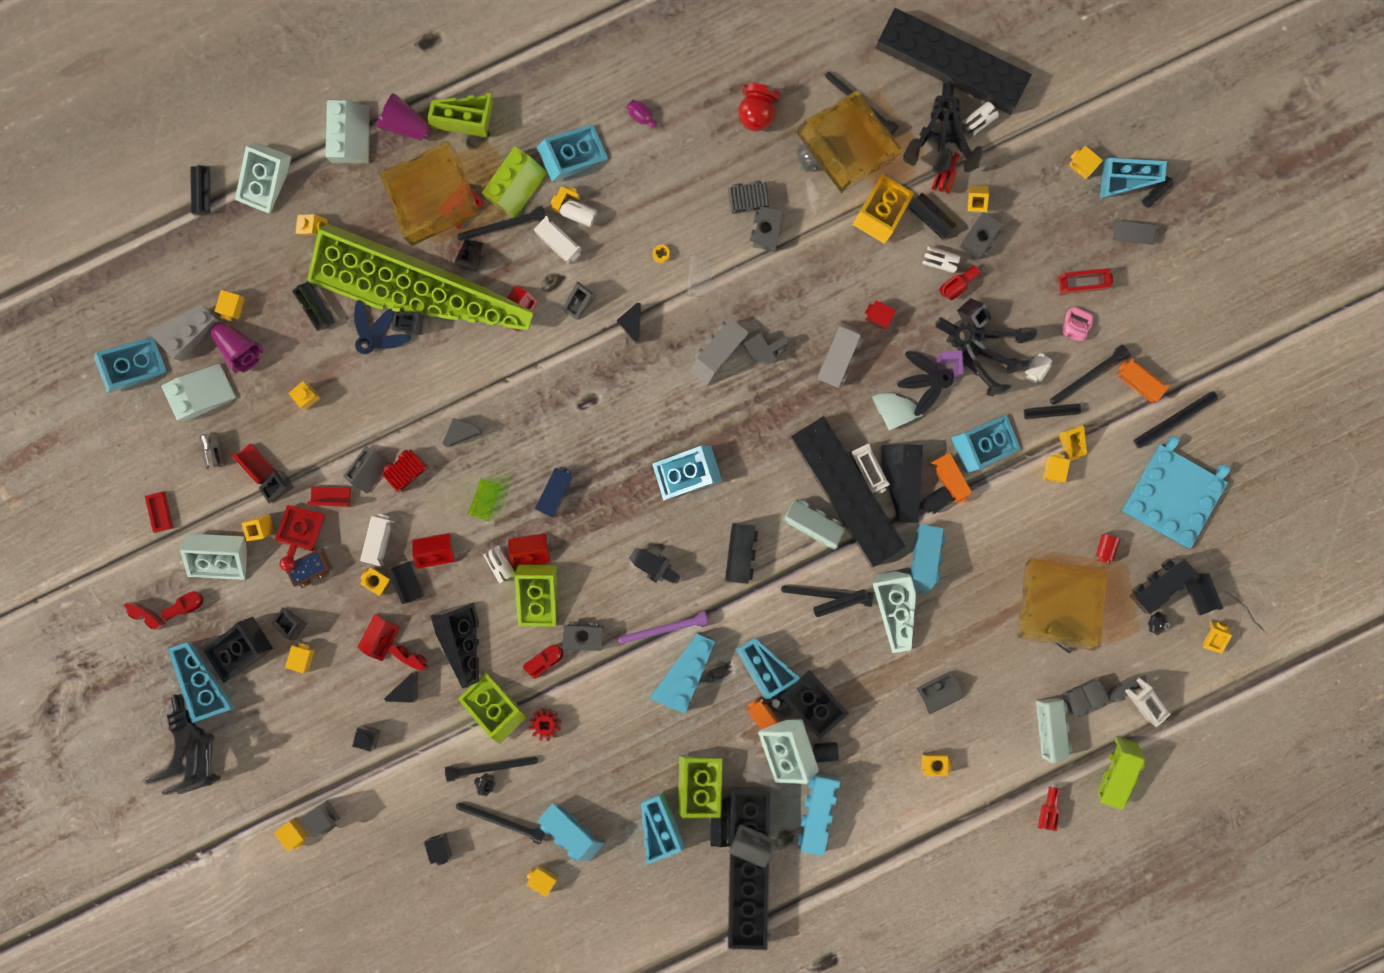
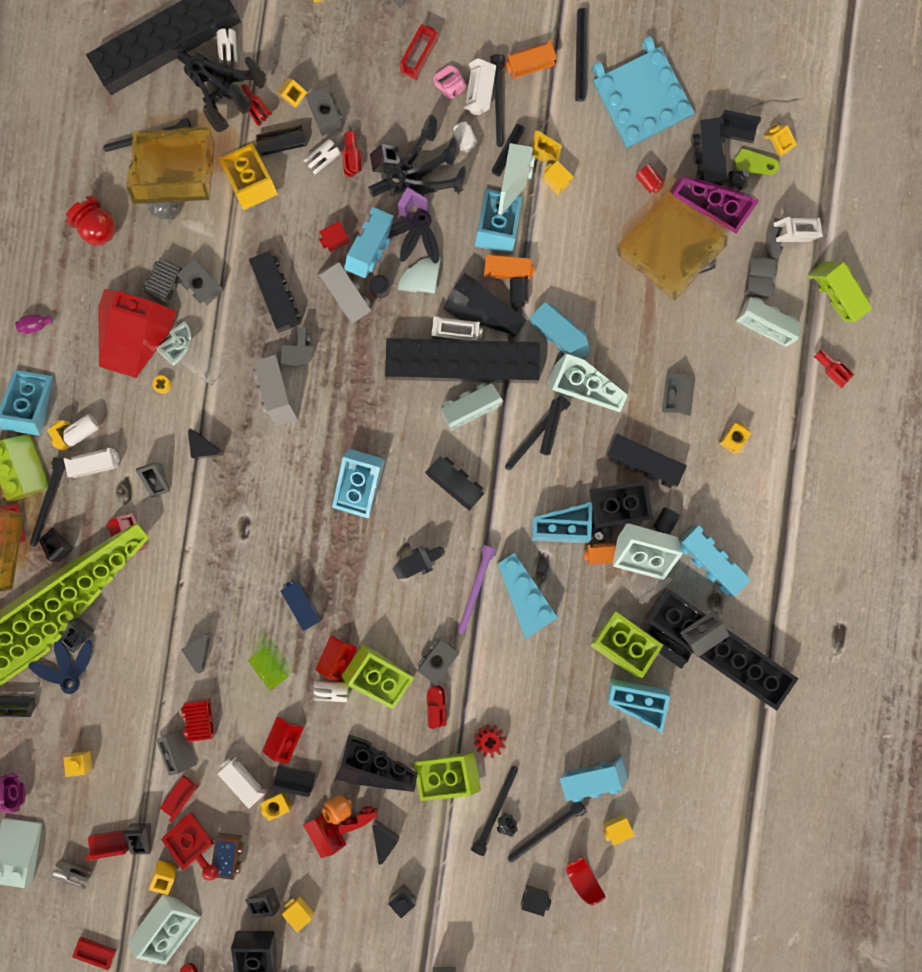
camera: 60 degrees left, 0 degrees up
none -> red wedge [98,289,177,378]
none -> light aqua brick [157,321,191,366]
none -> black brick [249,251,301,333]
none -> orange head [322,795,353,824]
none -> medium azure wedge [344,207,393,278]
none -> black brick [370,275,391,299]
none -> white window [464,58,496,115]
none -> light aqua slope [498,143,535,215]
none -> red piece [566,856,606,906]
none -> black brick [605,434,687,489]
none -> magenta wedge [670,174,759,234]
none -> lime piece [734,148,779,176]

